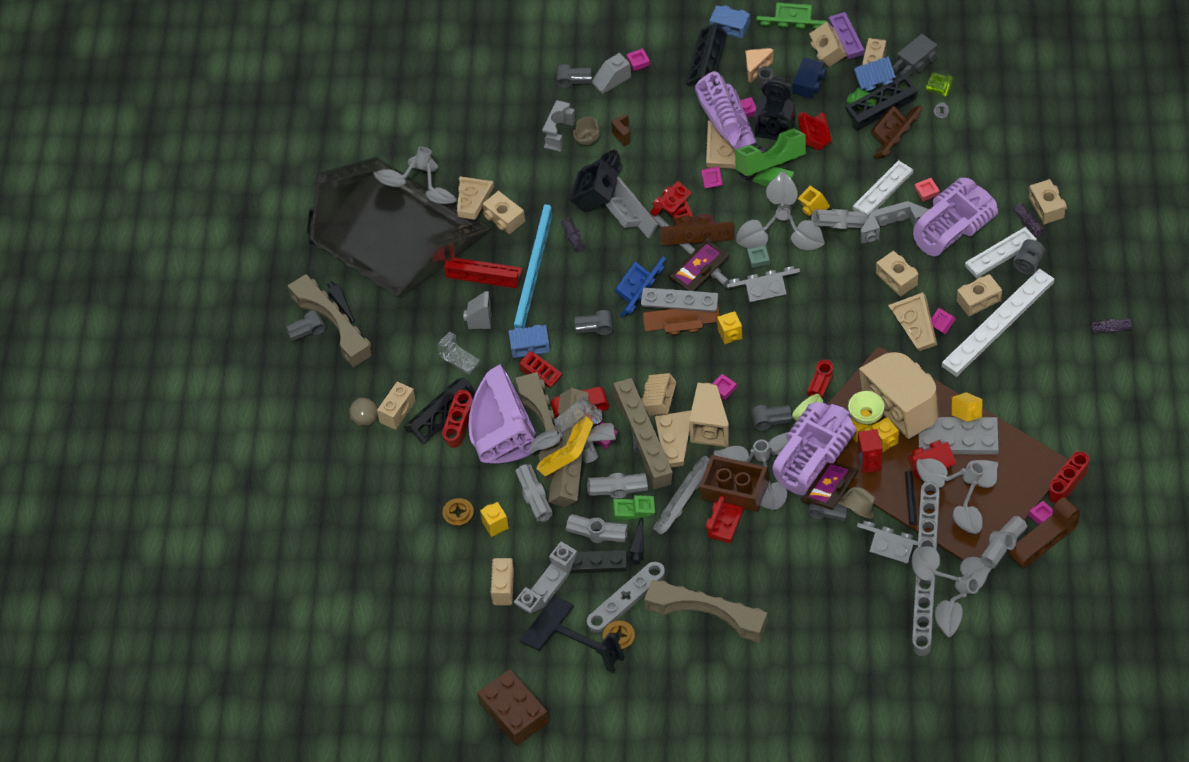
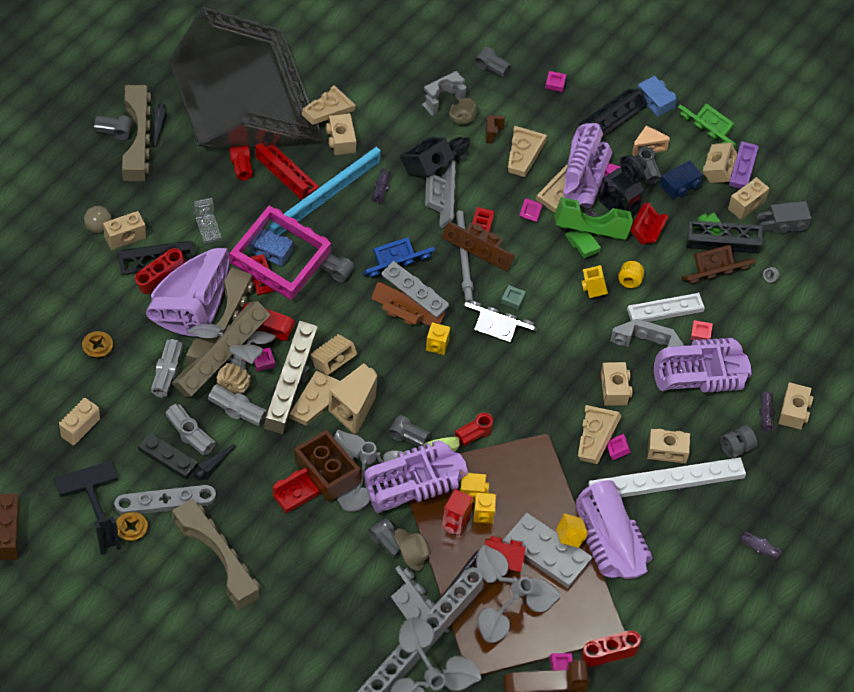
camera: 25 degrees right, 0 degrees up
light grey plant [373,147,457,204] -> none
light grey slope [464,292,492,329] -> none
yellow brick [480,502,509,537] -> none
light grey slope [514,542,577,614] -> none
yellow beam [537,415,593,476] -> none
clear bracket [554,397,603,435] -> none
light grey slope [592,53,631,94] -> none
bright green slope [612,495,655,520] -> none
red bracket [650,181,691,217] -> none
light grey piece [653,456,710,534] -> none
door [668,237,729,291] -> none
dark pink plate [712,374,737,400] -> none
light grey plant [736,171,825,250] -> none
door [801,461,859,510] -> none
light grey piece [811,209,868,229] -> none
yellowish green piece [848,391,884,424] -> none
medium blue brick [854,56,895,91] -> none
tan brick [859,352,939,439] -> none
clear neon green tile [926,73,954,97] -> none
white tile [965,227,1037,278] -> none
light grey piece [980,516,1028,568] -> none
none -> tan gear [217,363,251,394]
none -> red piece [230,145,252,181]
none -> dark pink window [230,206,331,301]
none -> tan wing [508,126,547,177]
none -> lavender connector [576,480,653,579]
none -> yellow head [618,261,644,288]

